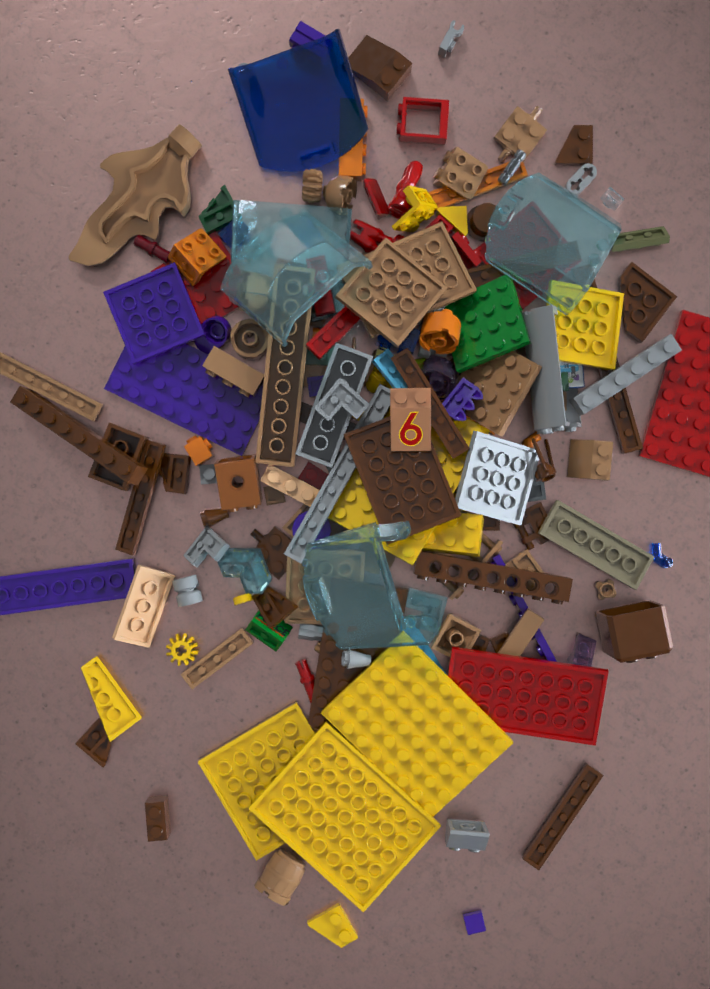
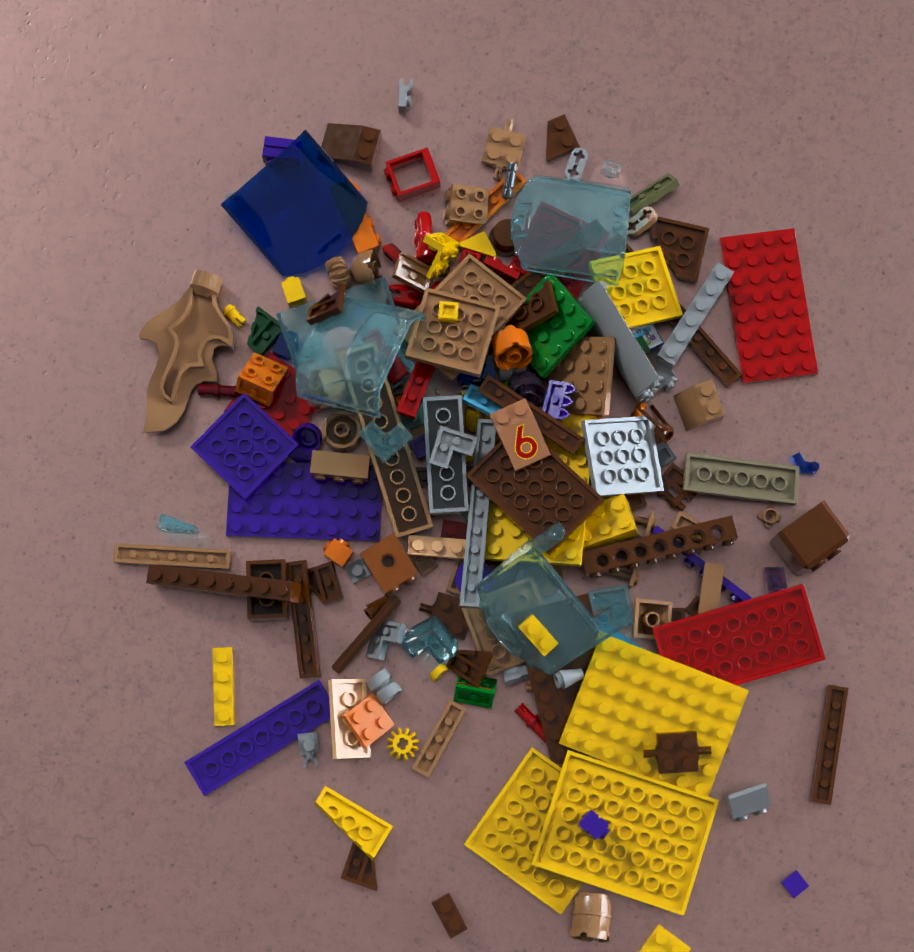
camera: 25 degrees left, 10 degrees down
none -> clear light blue slope [156,514,199,534]
none -> yellow plate [212,647,235,727]
none -> yellow pin [222,304,246,328]
none -> yellow brick [281,276,307,308]
none -> light grey plate [297,732,319,768]
none -> reddish brown wing [306,283,347,325]
none -> reddish brown axle [332,595,401,674]
none -> orange plate [342,693,394,748]
none -> clear light blue brick [358,420,413,465]
none -> medium nougat plate [392,251,431,294]
none -> yellow tile [438,301,459,323]
none -> reddish brown wing [506,279,559,332]
none -> yellow plate [518,614,559,657]
none -> dark purple brick [577,810,610,840]
none -> medium nougat beam [624,206,658,238]
none -> reddish brown plate [643,731,712,774]

